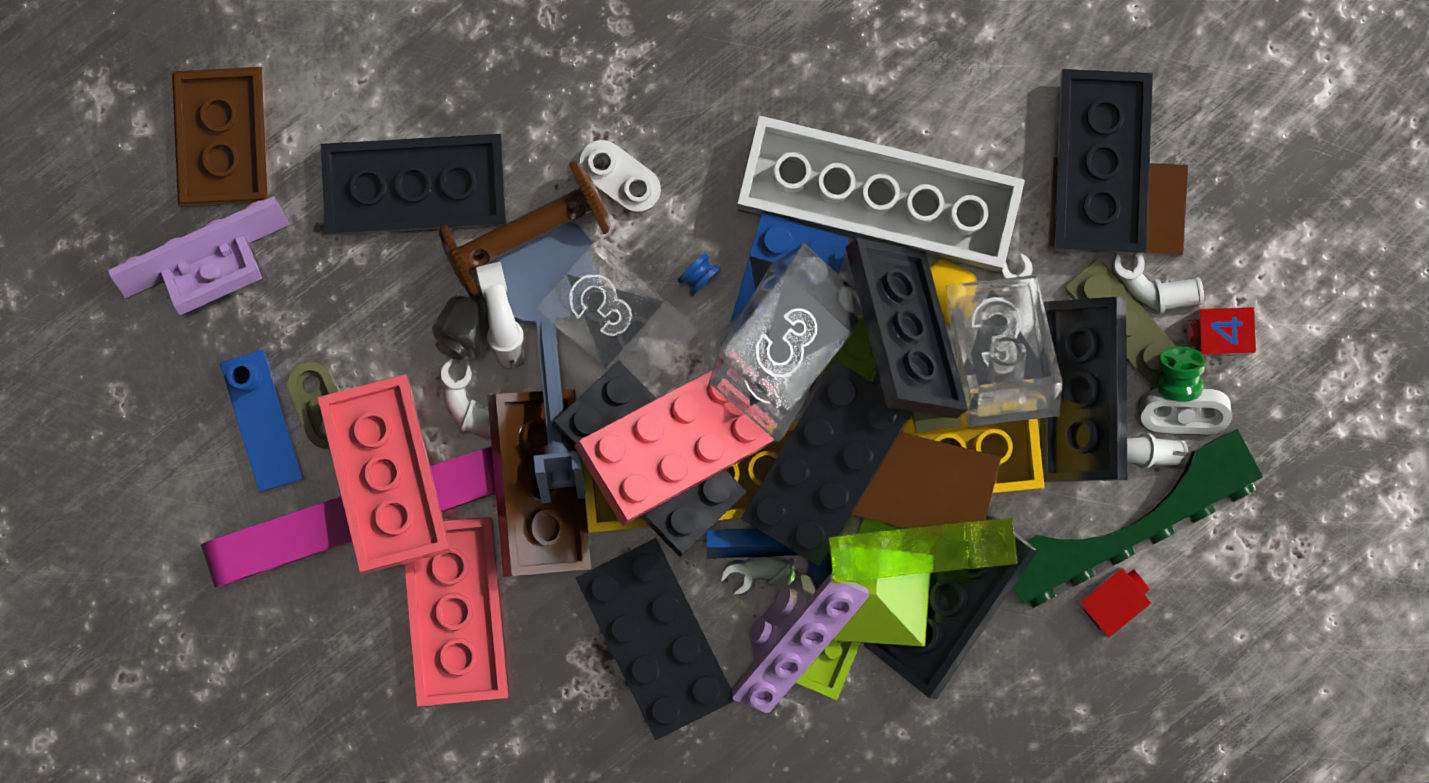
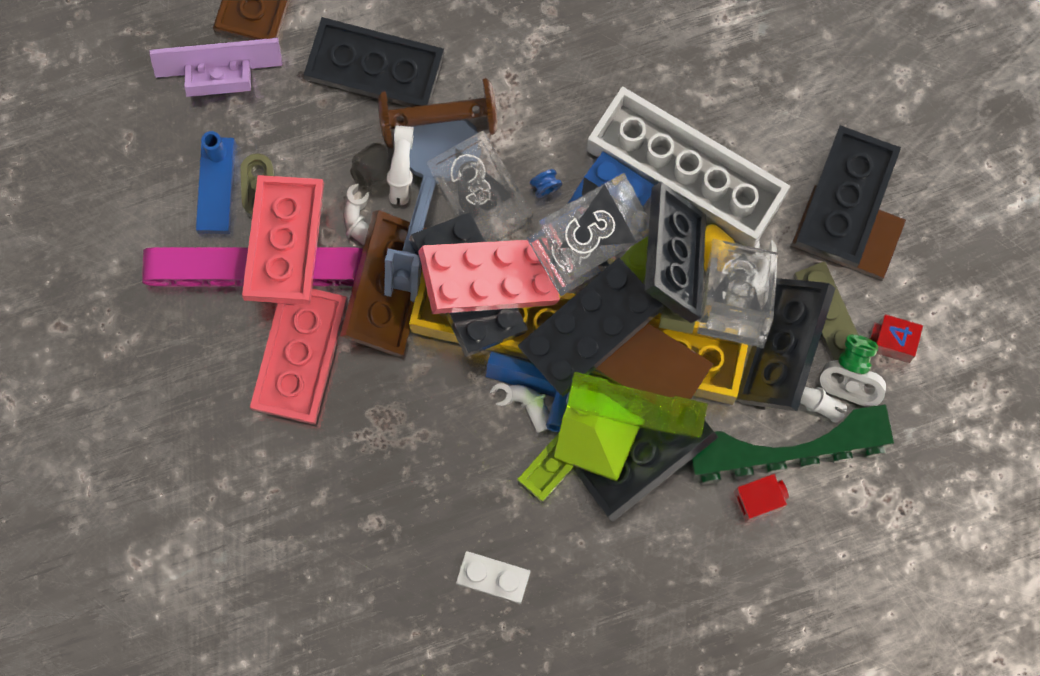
camera: 25 degrees right, 10 degrees down
black plate [575,538,735,741] -> none
white plate [579,140,661,213] -> none
lavender bracket [732,573,869,713] -> none
white piece [1111,254,1204,315] -> none

